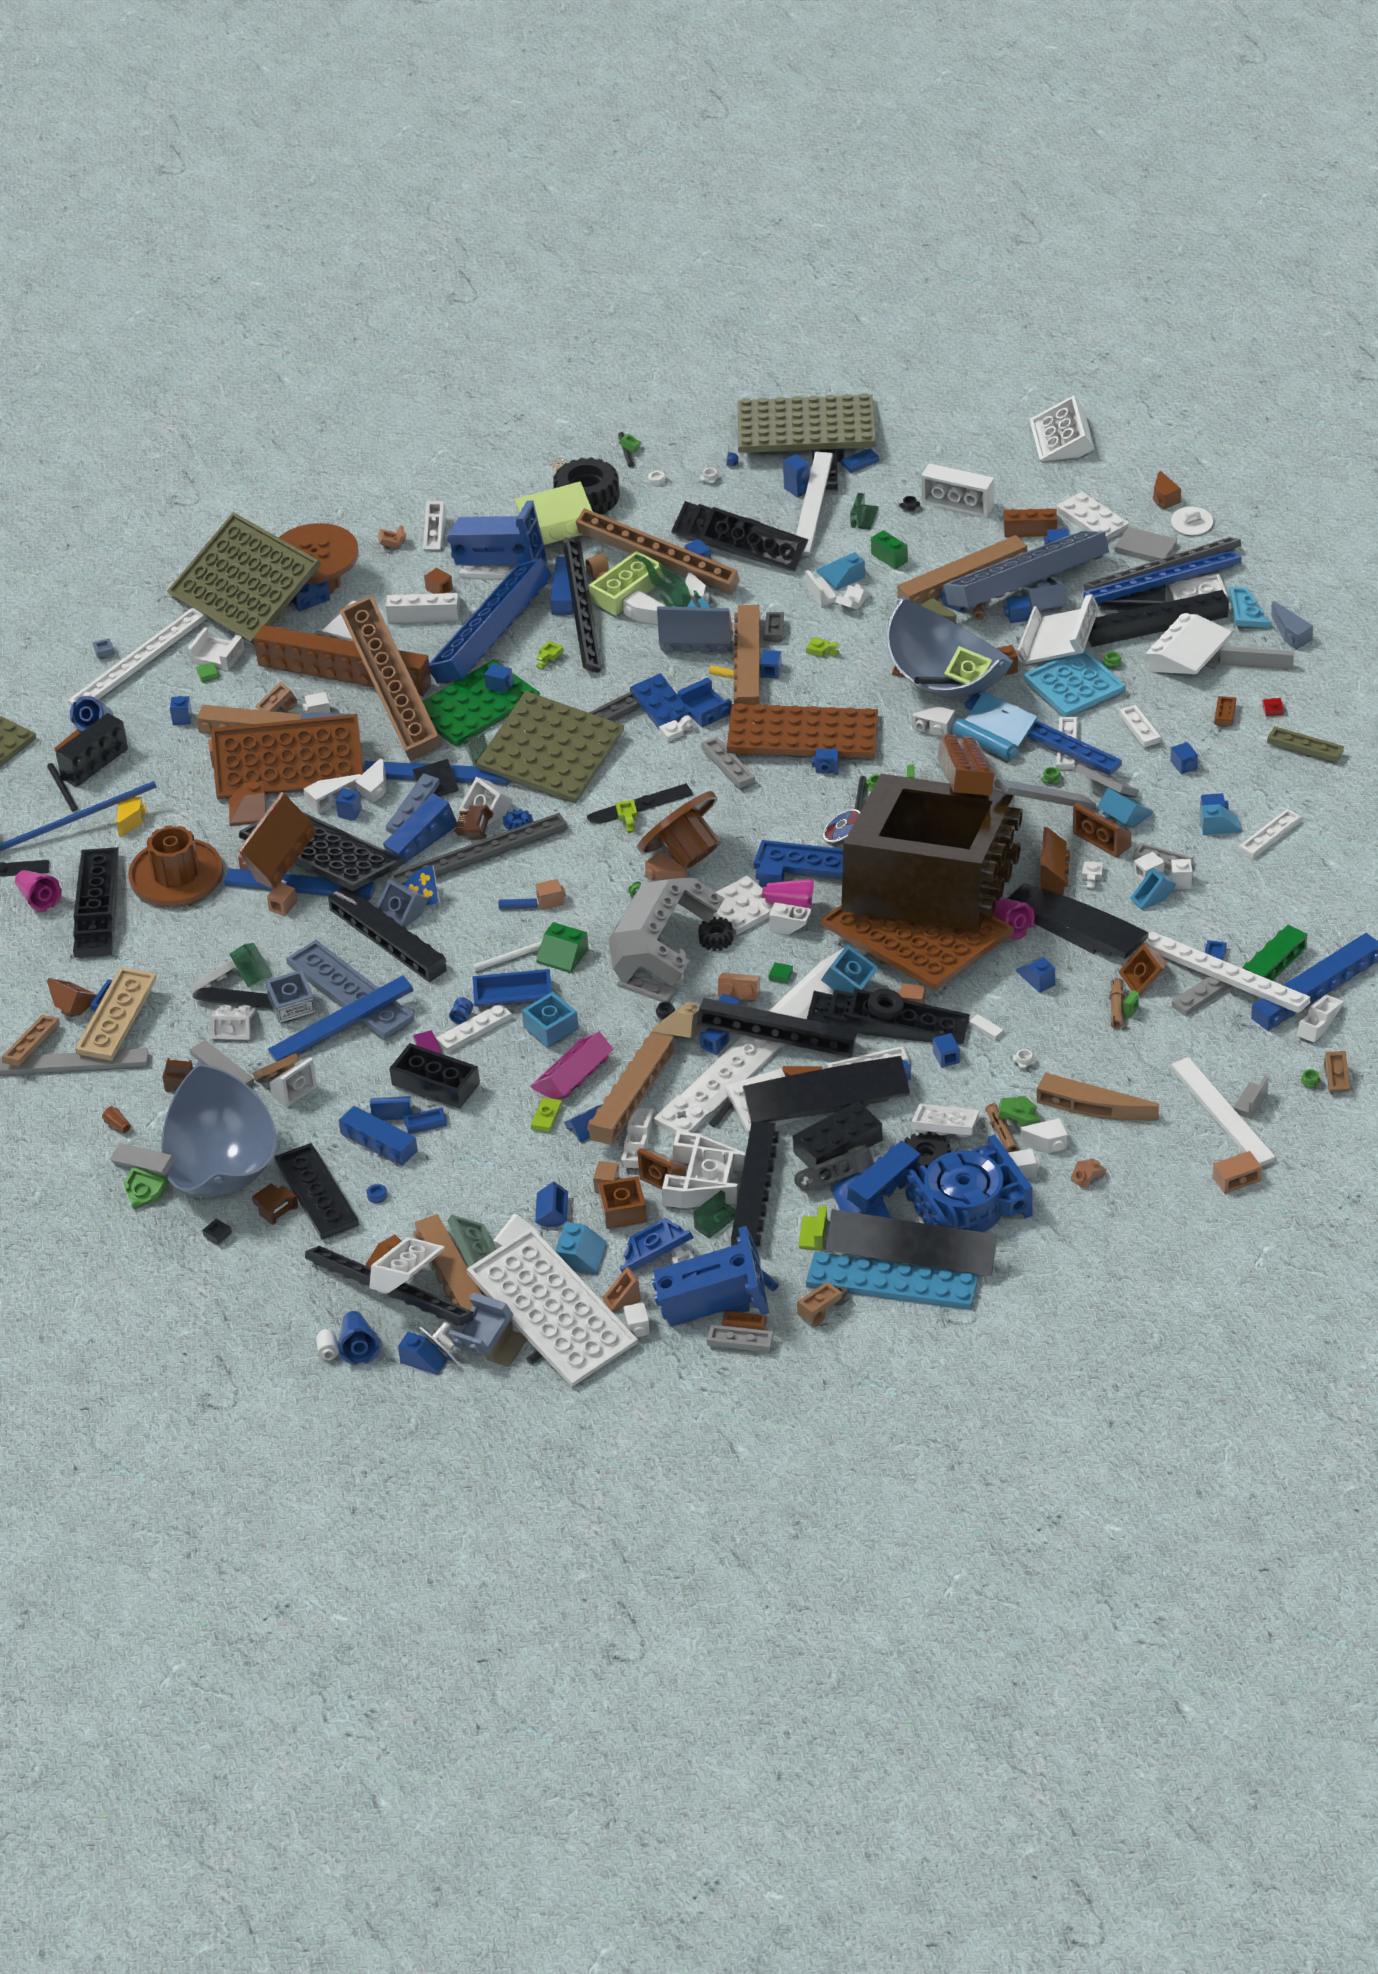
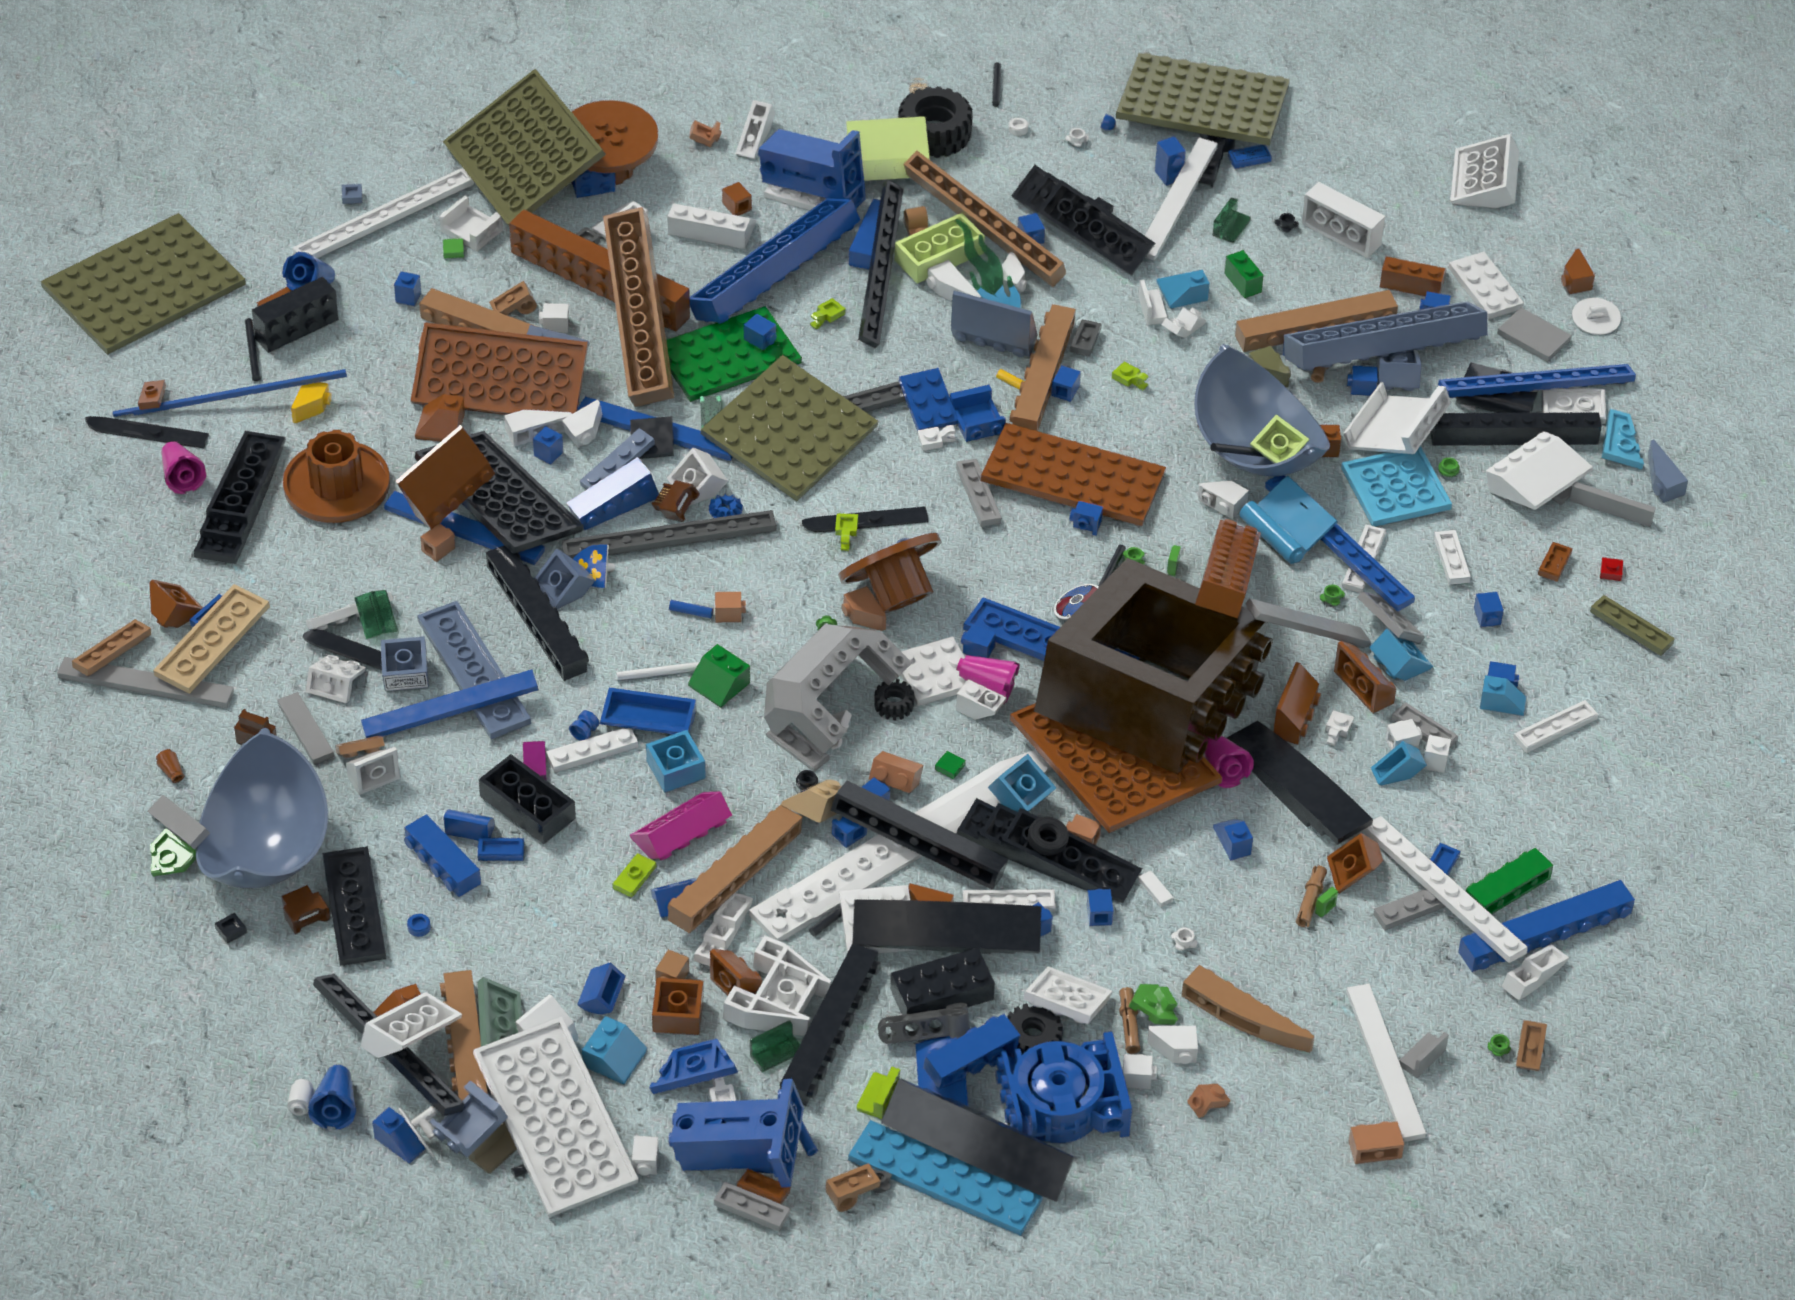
camera: 10 degrees right, 5 degrees up
nougat slope [602,1267,641,1312] -> none
bright green tile [618,434,642,452] -> none
dark grey plate [1084,537,1241,591] -> none

